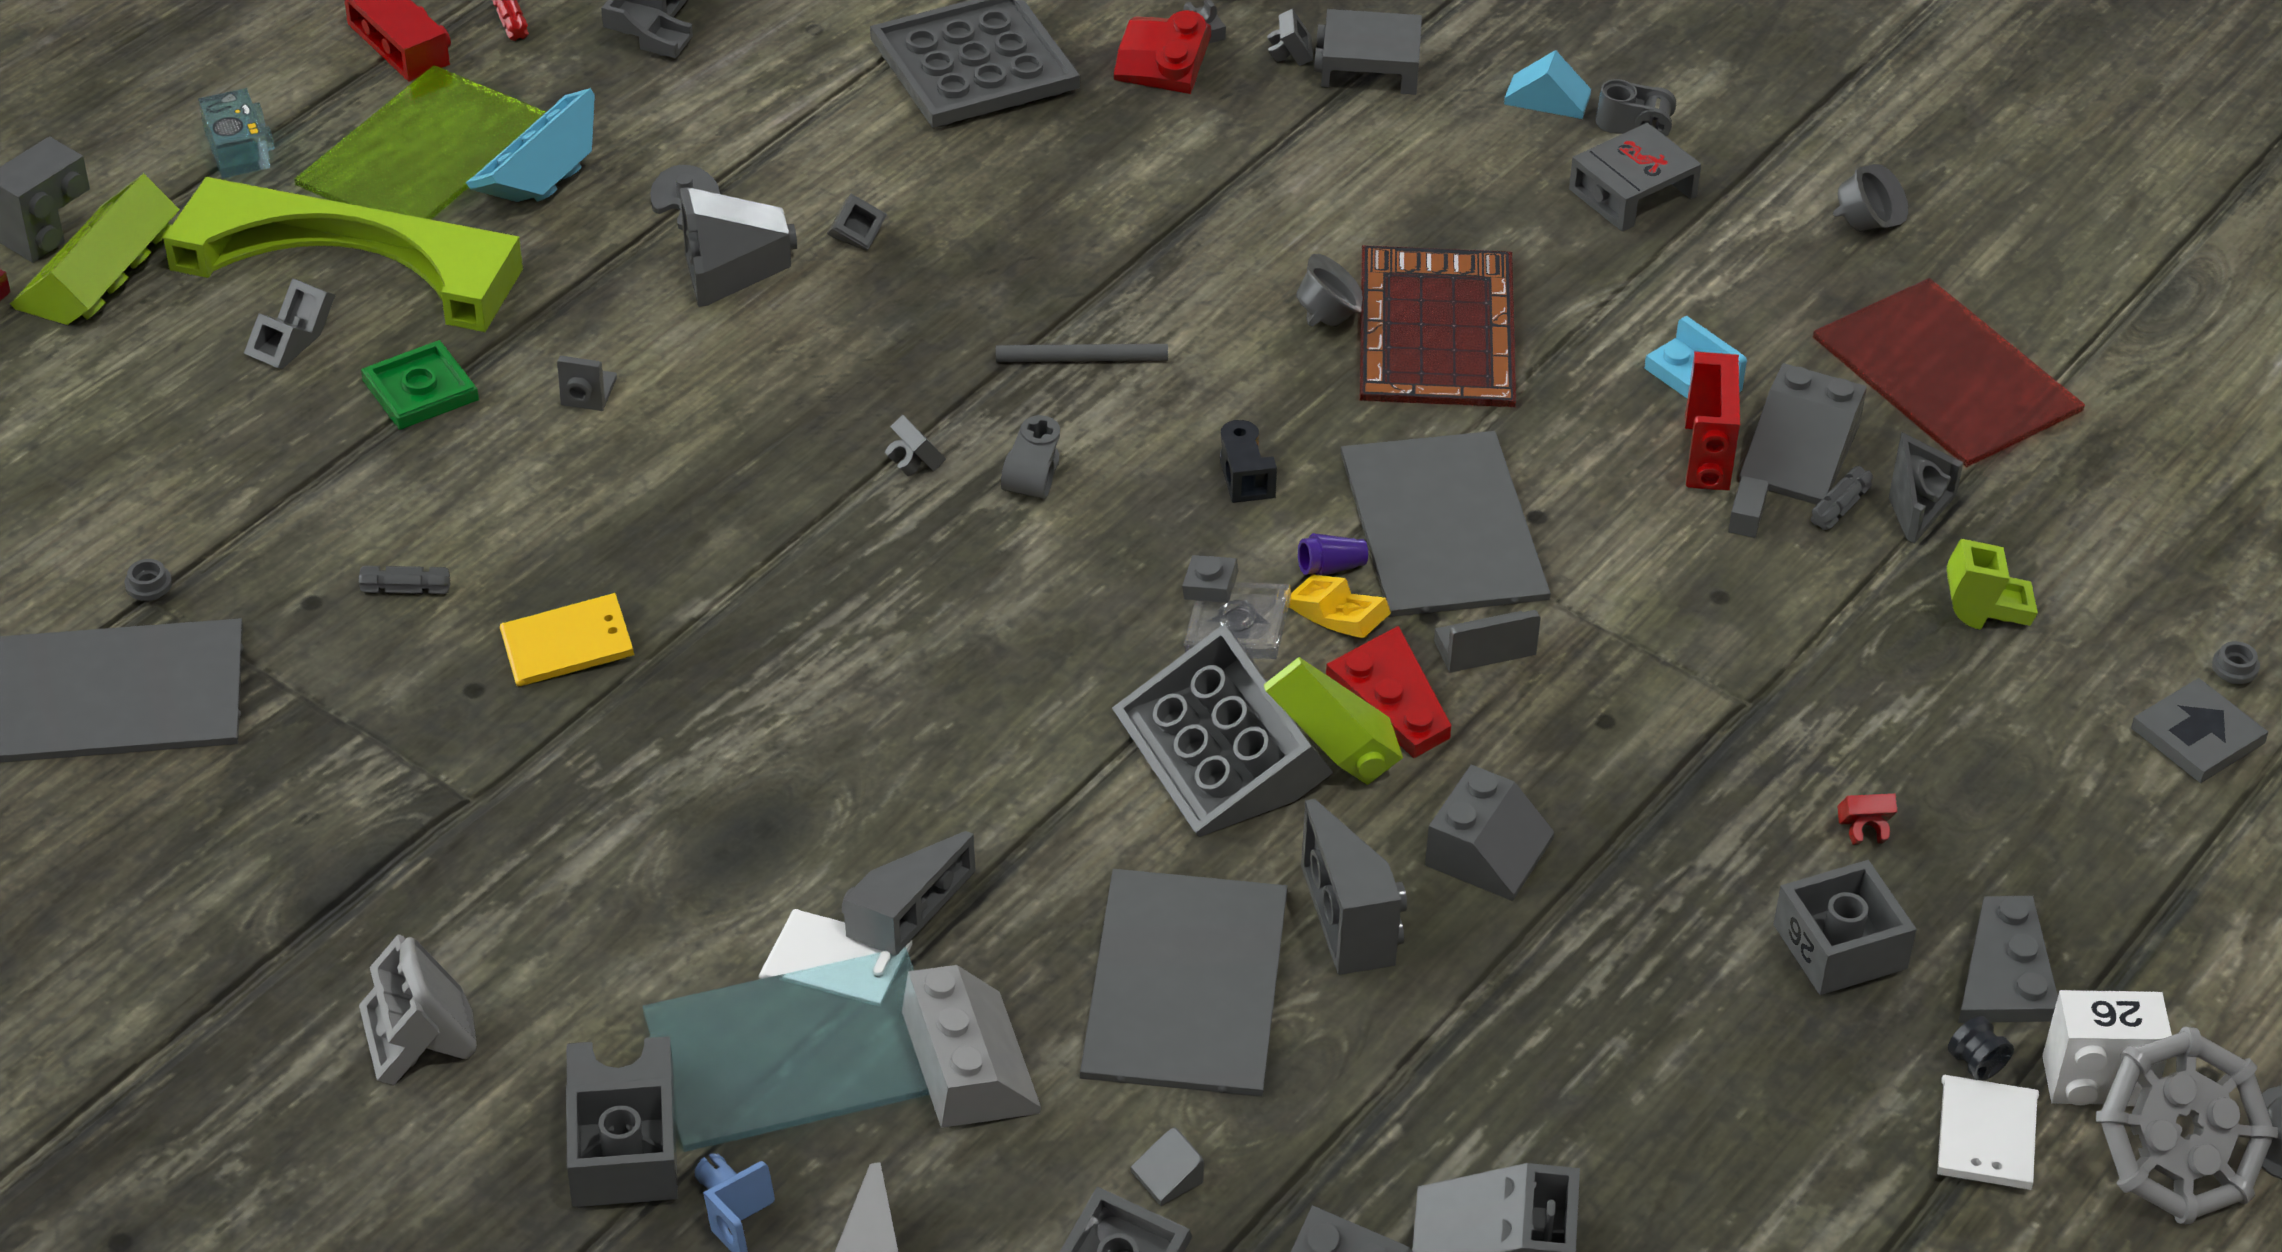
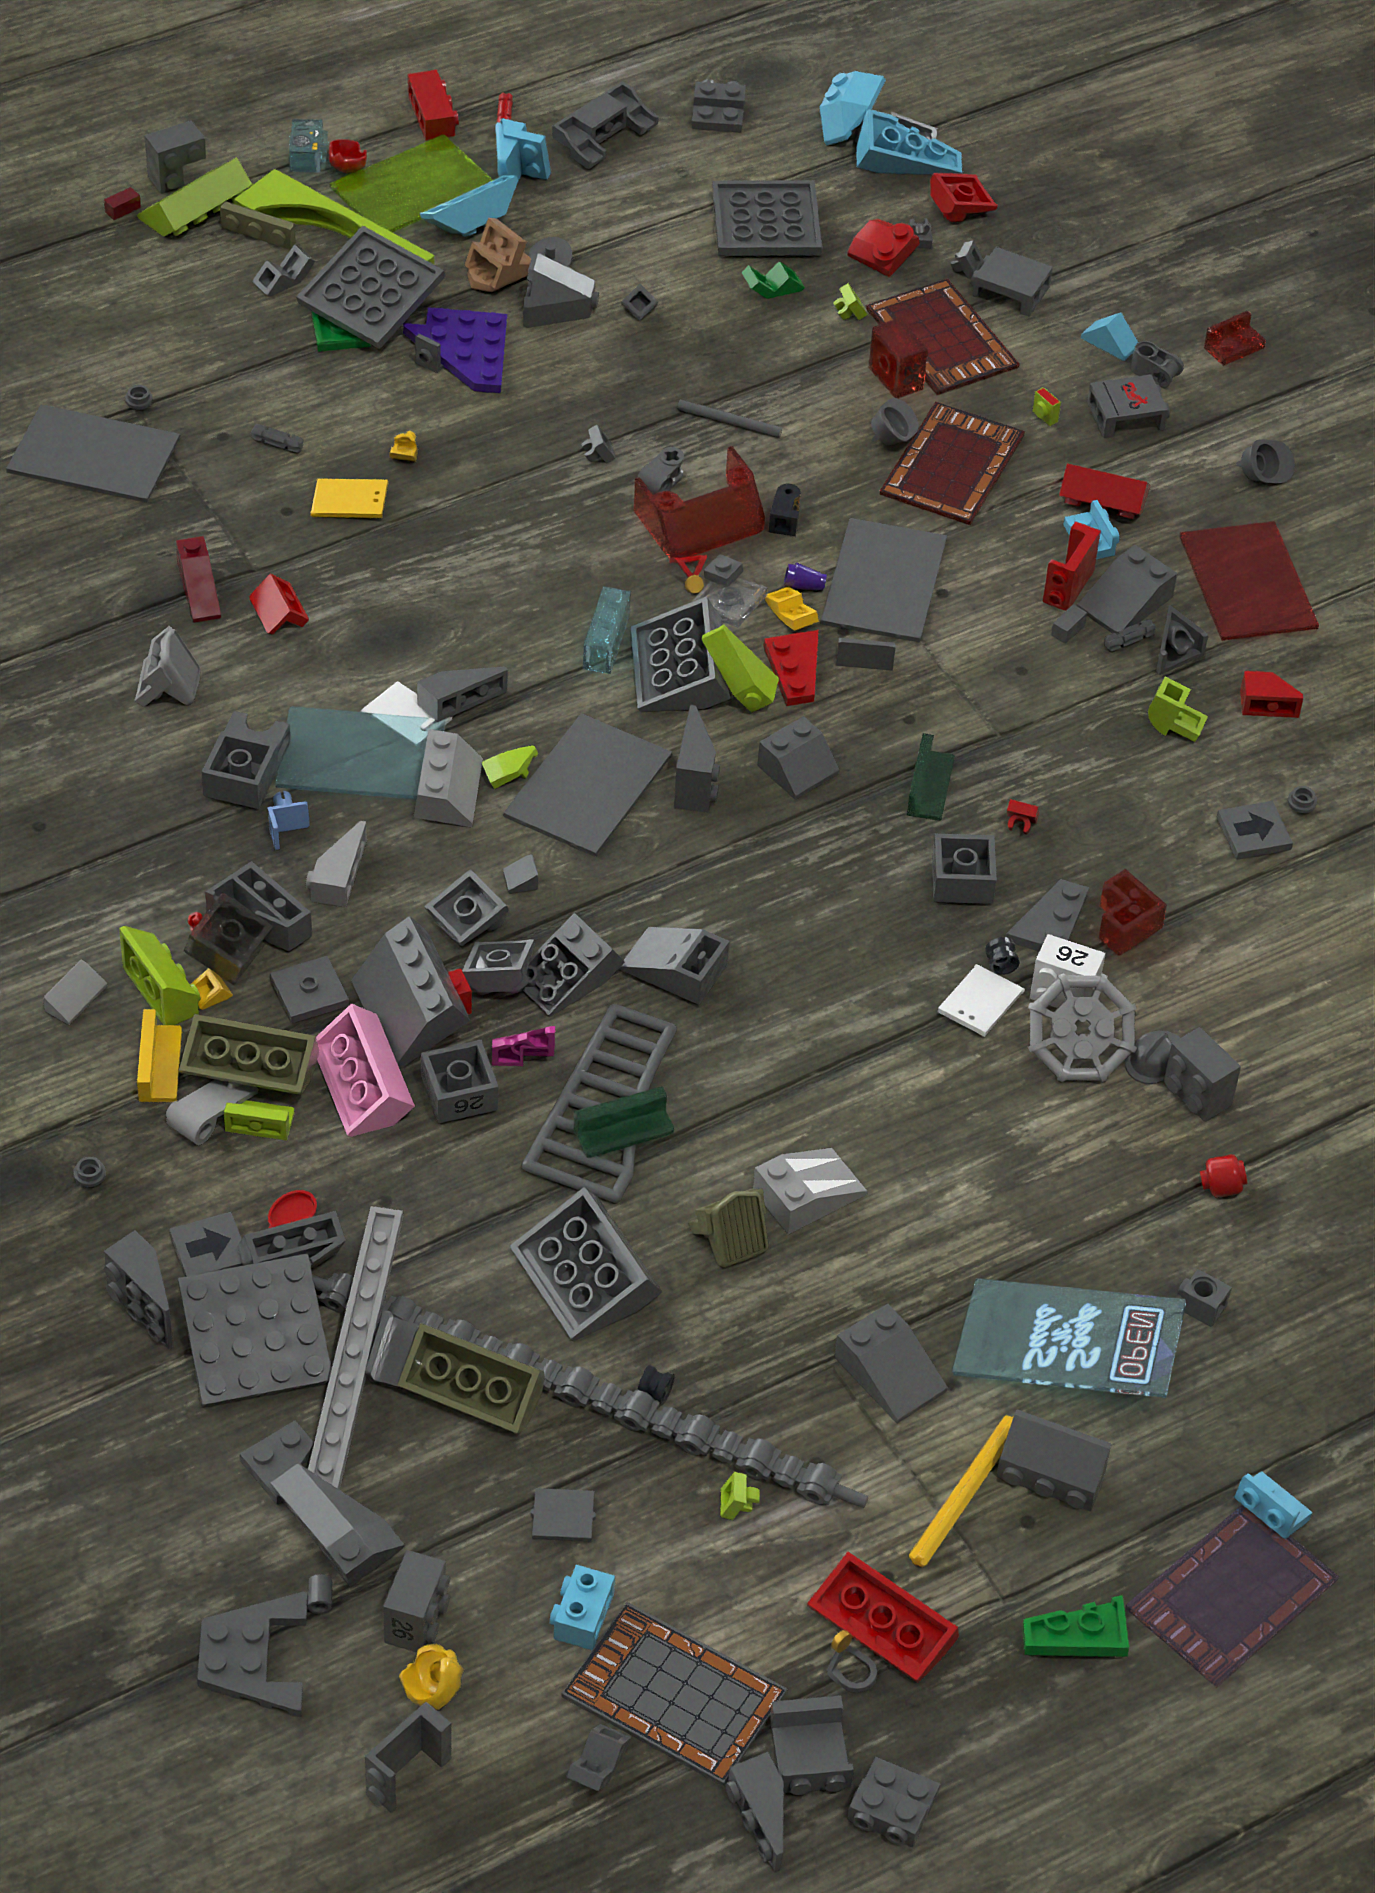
camera: 20 degrees right, 5 degrees up
none -> dark red slope [176,536,221,623]
none -> olive plate [220,201,296,250]
none -> red panel [249,574,309,635]
none -> dark grey plate [296,226,446,349]
none -> red hair [328,139,367,173]
none -> yellow piece [389,431,418,462]
none -> dark purple wing [403,307,507,393]
none -> medium nougat piece [465,218,531,292]
none -> lime slope [481,746,538,789]
none -> medium azure piece [495,118,551,180]
none -> clear light blue brick [583,586,631,674]
none -> clear red windscreen [634,446,765,558]
none -> piece [669,555,707,594]
none -> green slope [742,261,805,299]
none -> lime tile [833,283,868,320]
none -> piece [866,279,1020,395]
none -> clear red brick [868,318,929,399]
none -> clear green panel [907,733,955,821]
none -> lime plate [1033,387,1061,426]
none -> red slope [1059,463,1151,519]
none -> clear red brick [1098,869,1167,956]
none -> clear red bracket [1204,311,1266,366]
none -> red slope [1240,671,1303,718]

